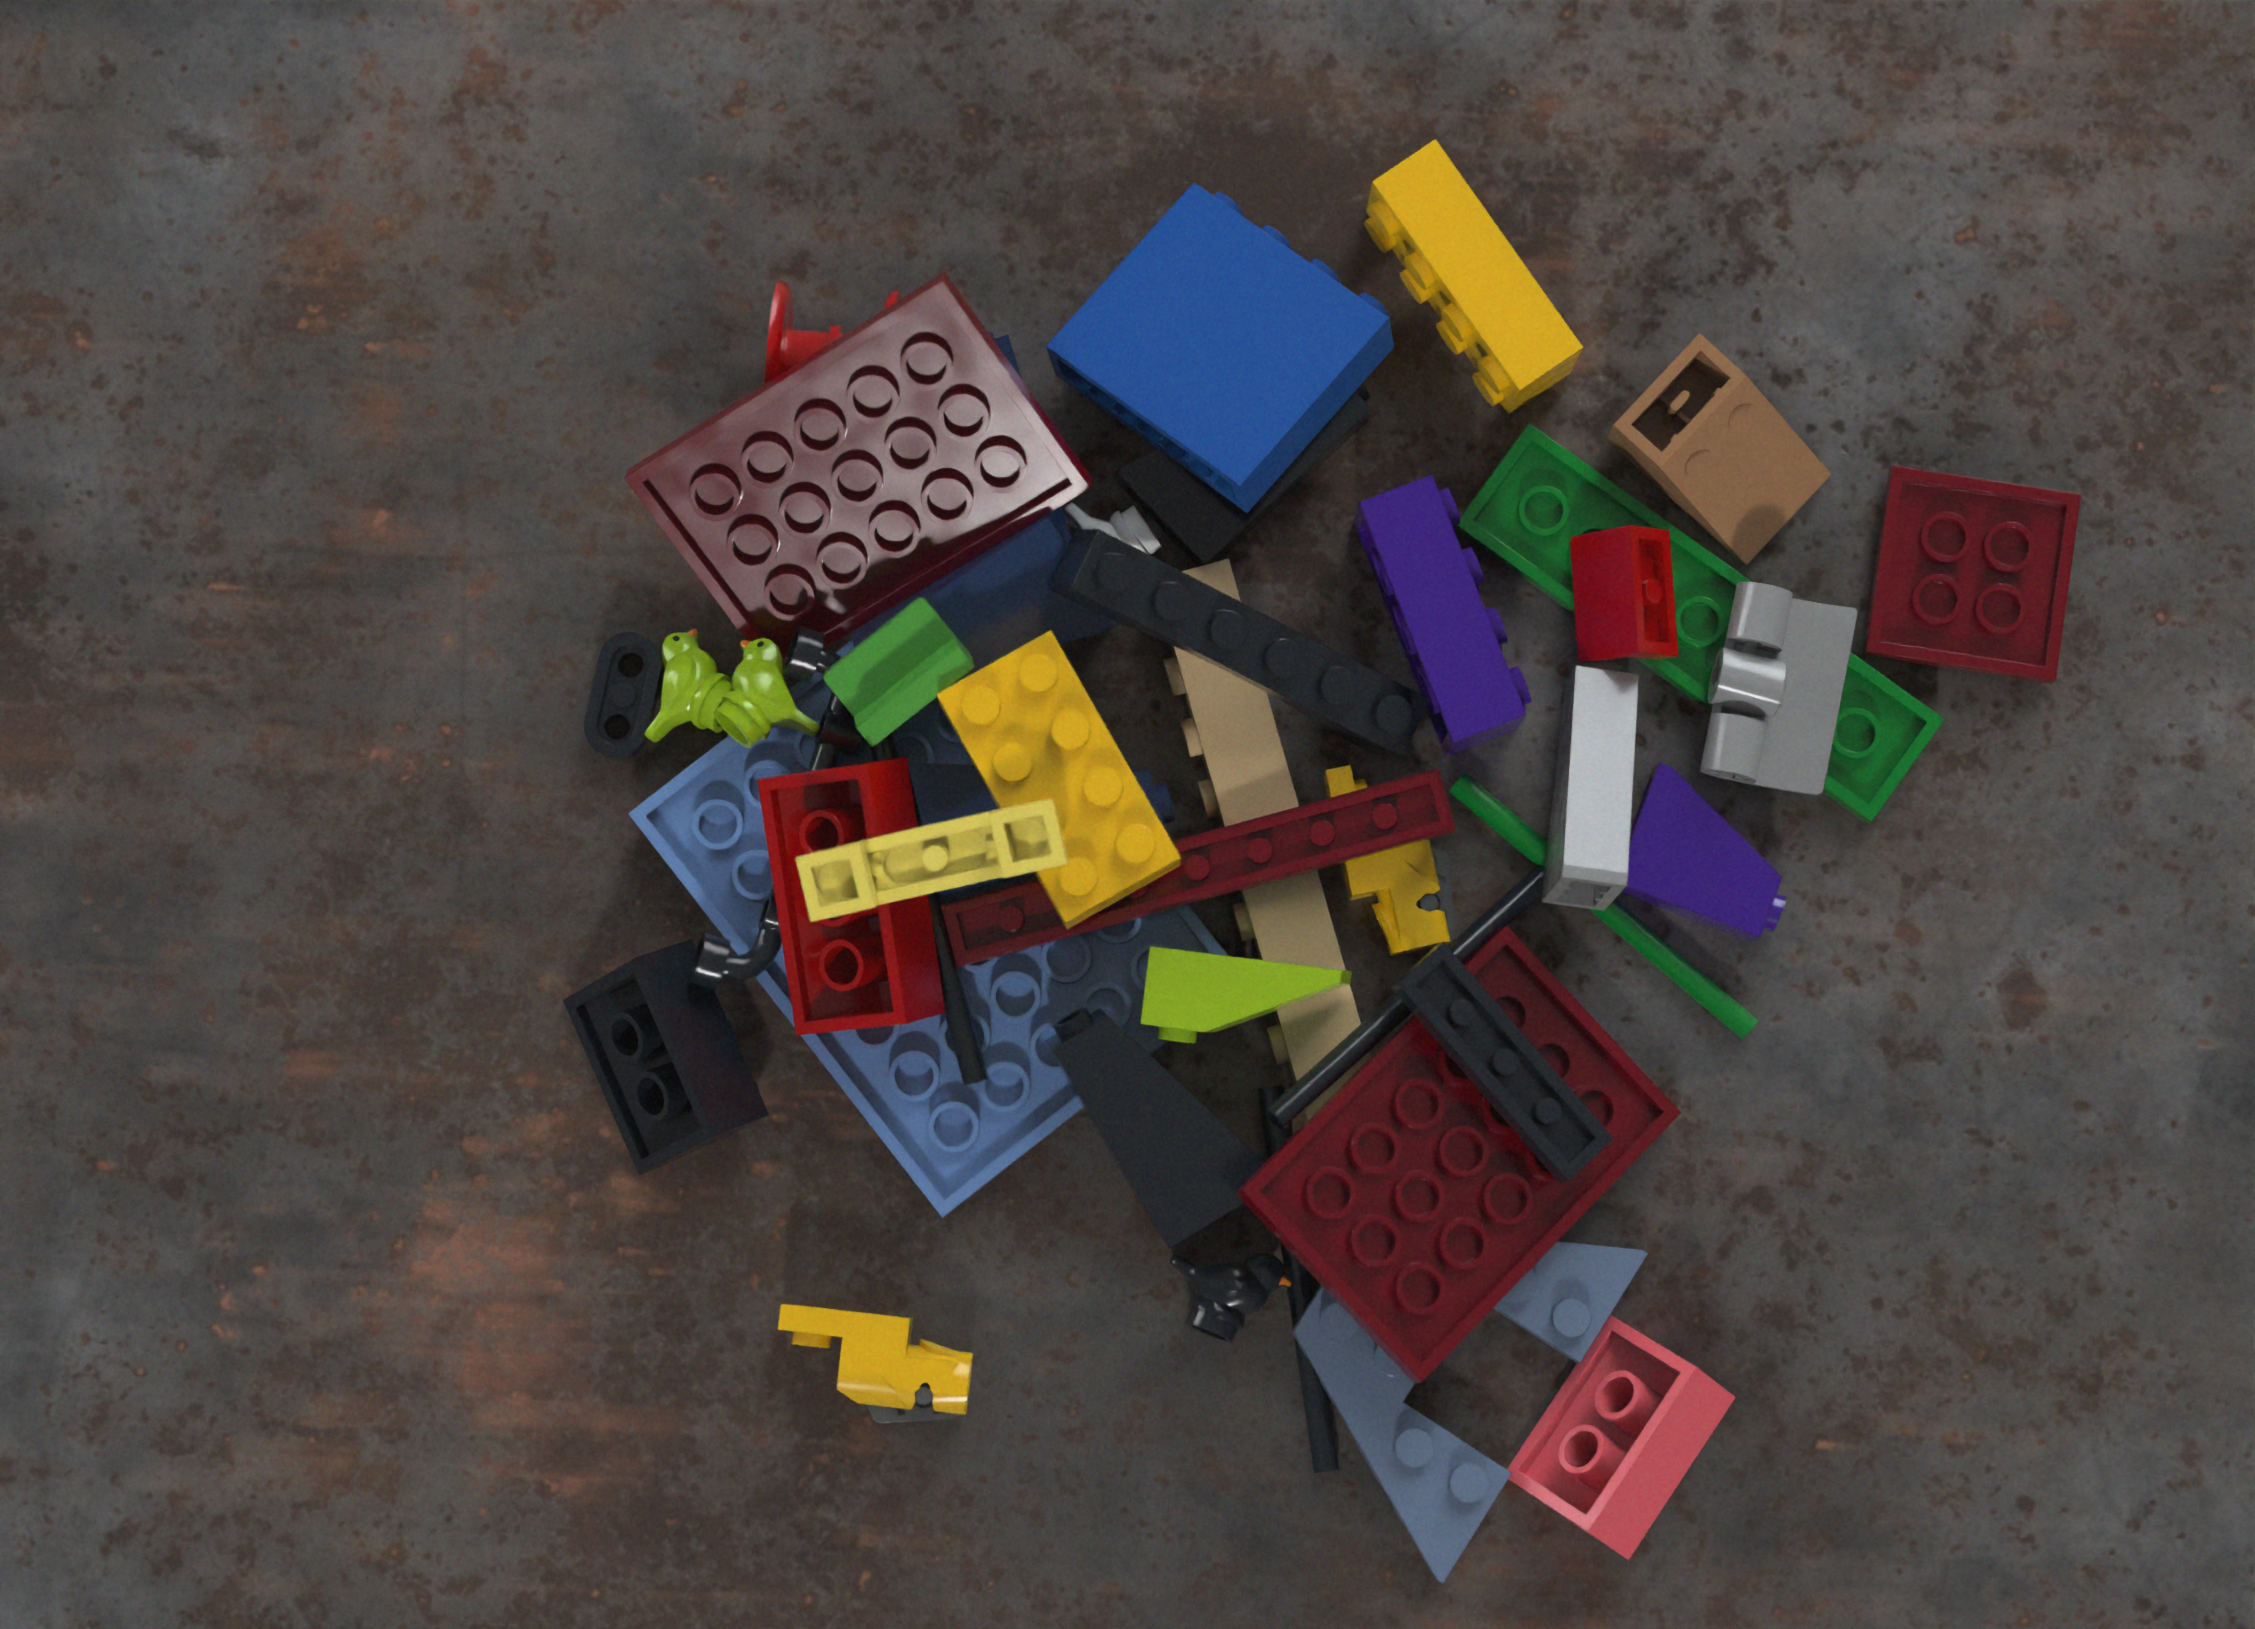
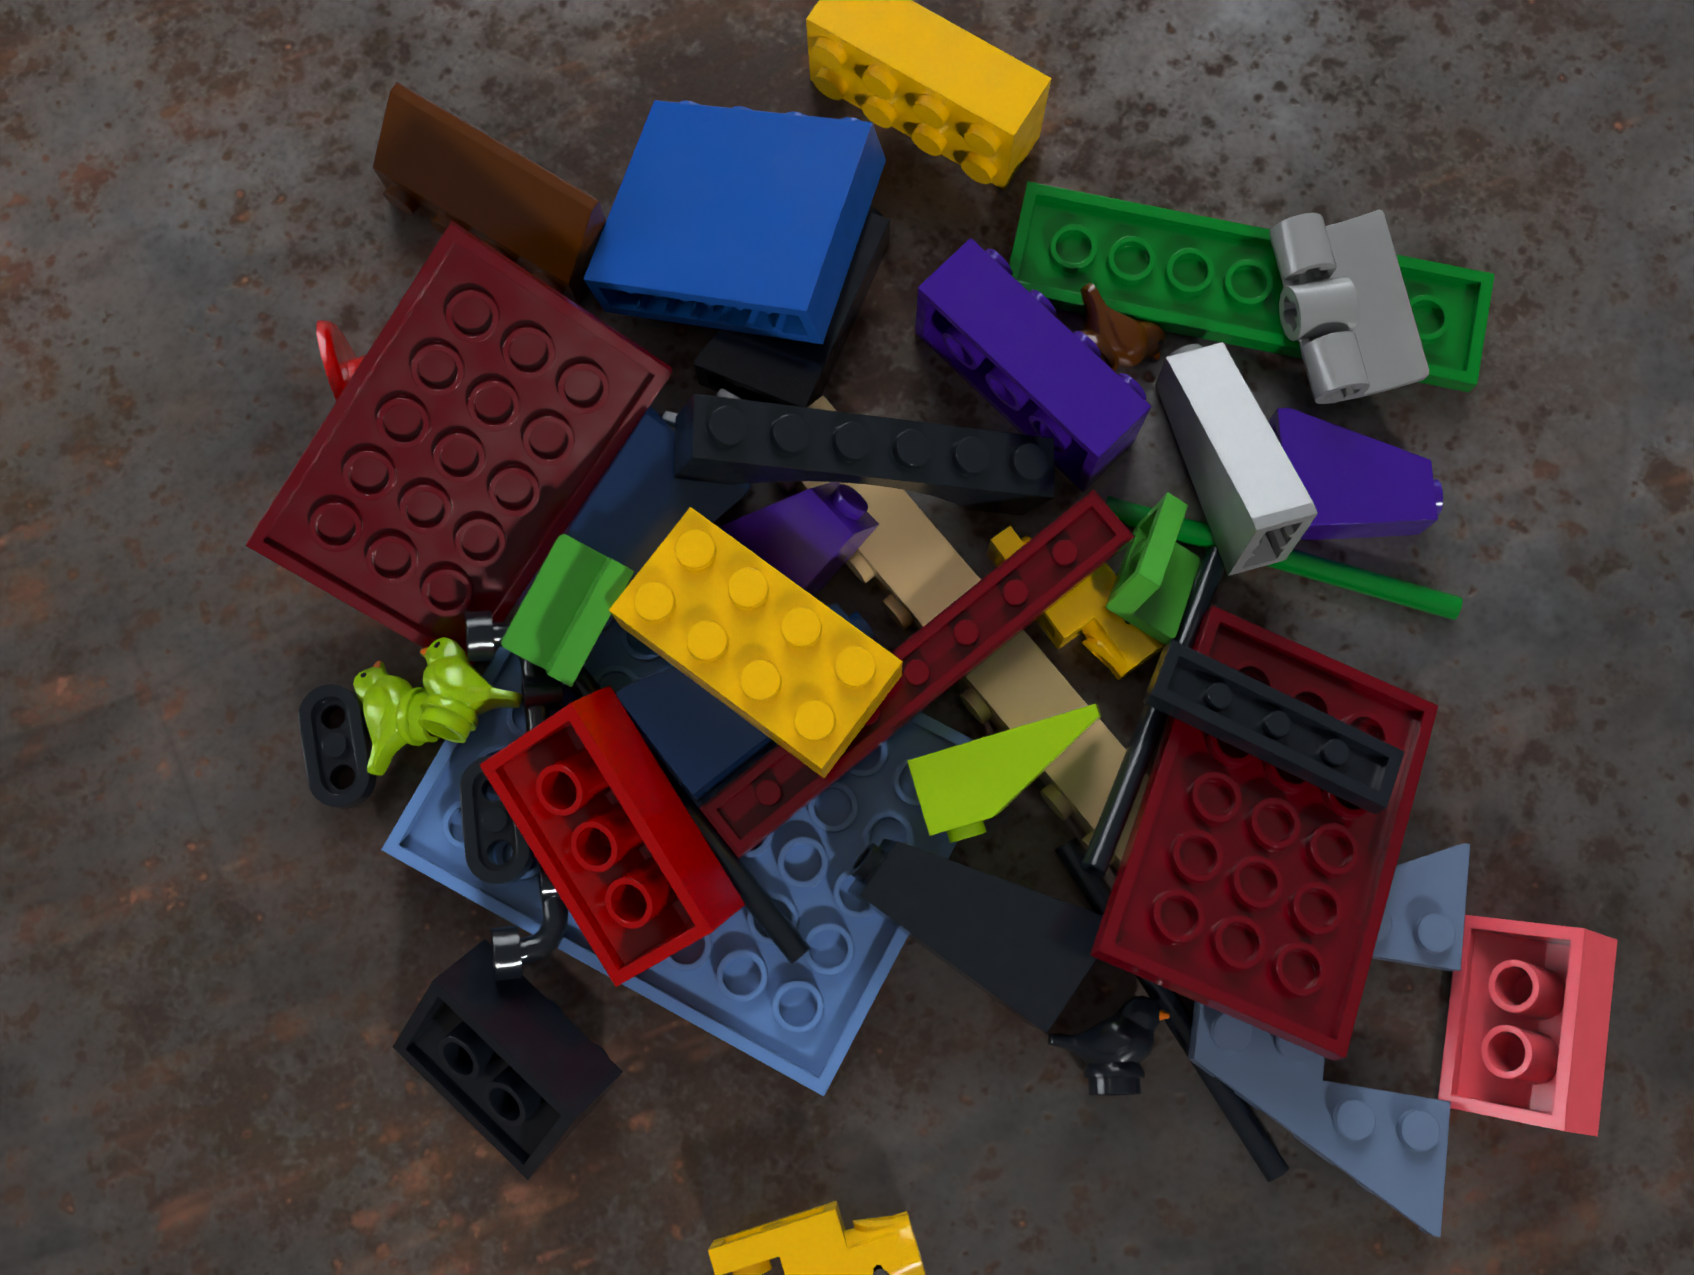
camera: 20 degrees left, 5 degrees down
light yellow slope [795,798,1069,922] -> none
red panel [1570,525,1678,663] -> none
medium nougat slope [1605,333,1831,567] -> none
dark red plate [1862,465,2081,684] -> none
none -> reddish brown slope [373,82,606,305]
none -> black plate [460,756,534,885]
none -> dark purple slope [719,482,879,597]
none -> reddish brown animal [1080,283,1165,372]
none -> bright green panel [1105,492,1200,645]

